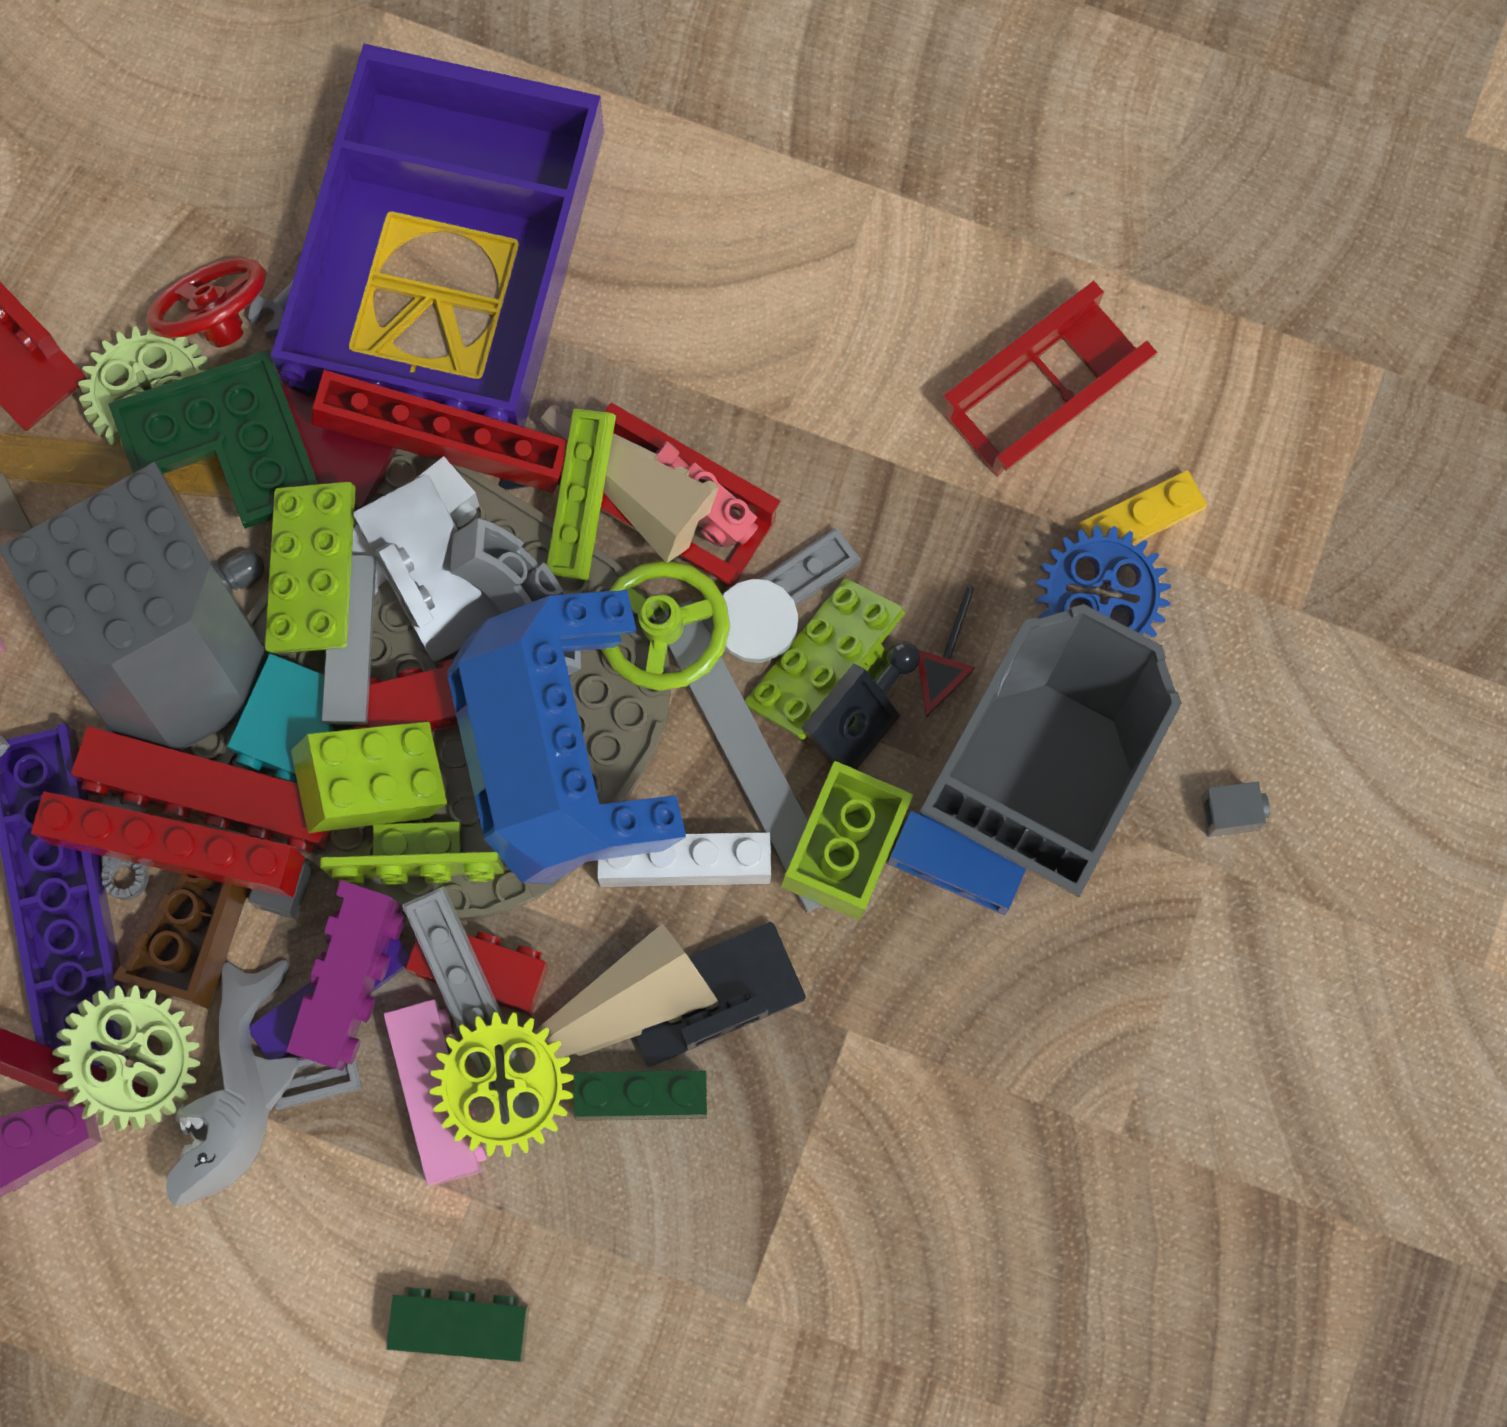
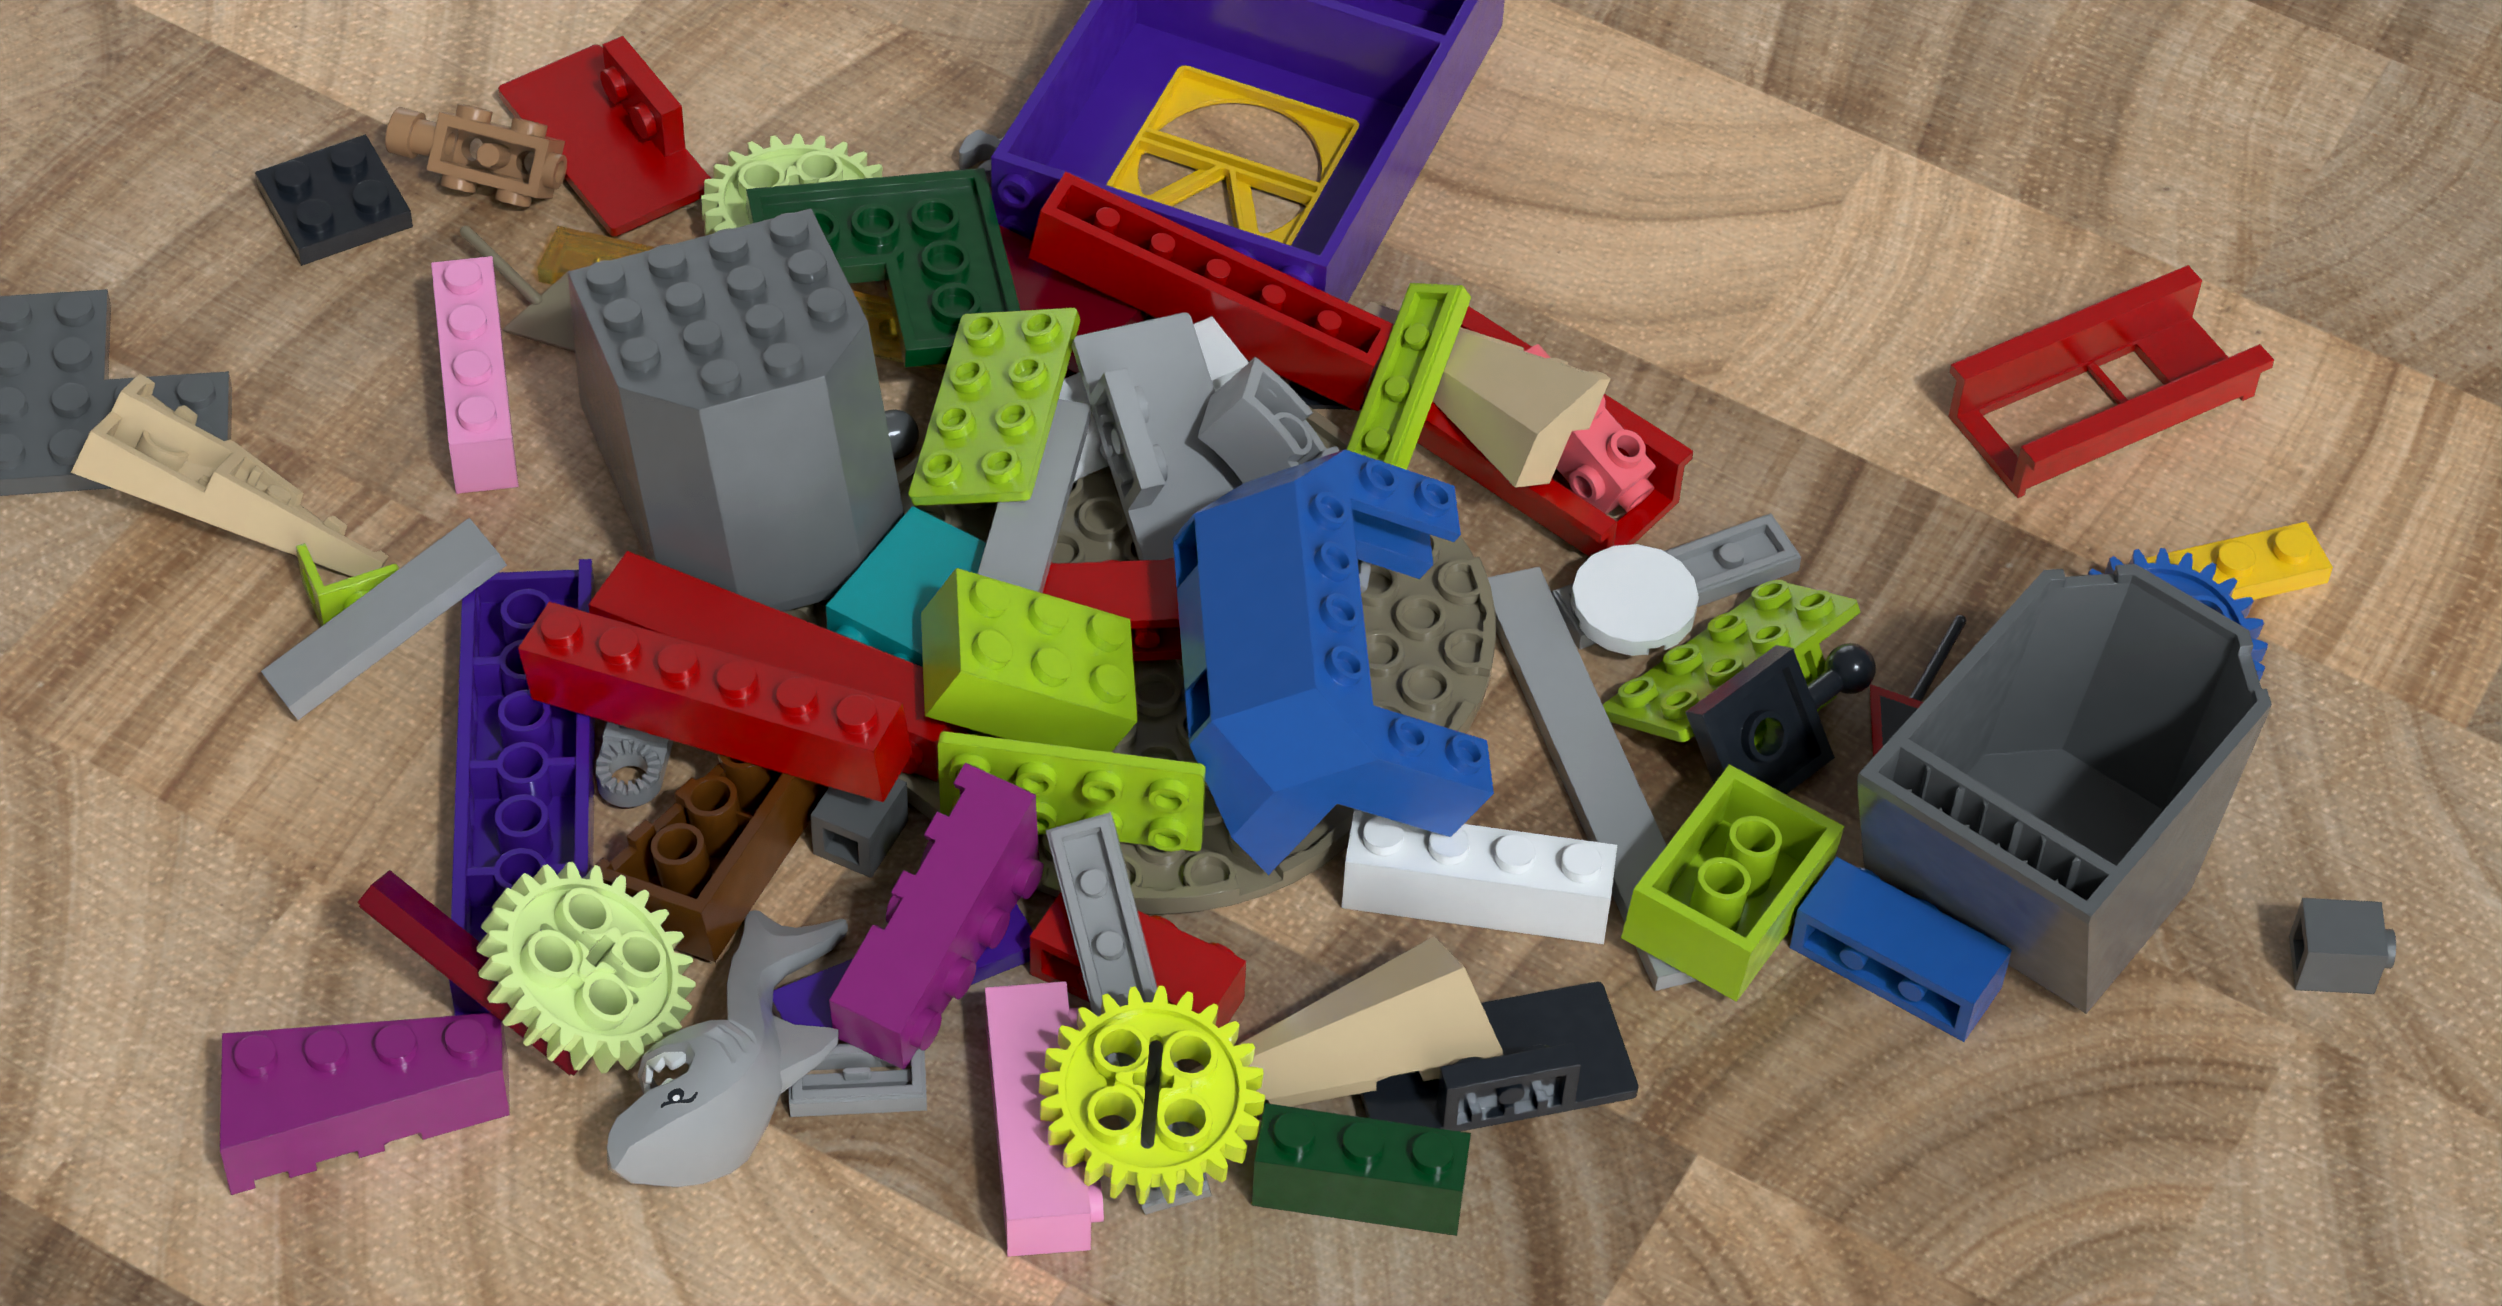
camera: 10 degrees right, 25 degrees down
red piece [145,257,267,348] -> none
lime piece [601,561,731,691] -> none

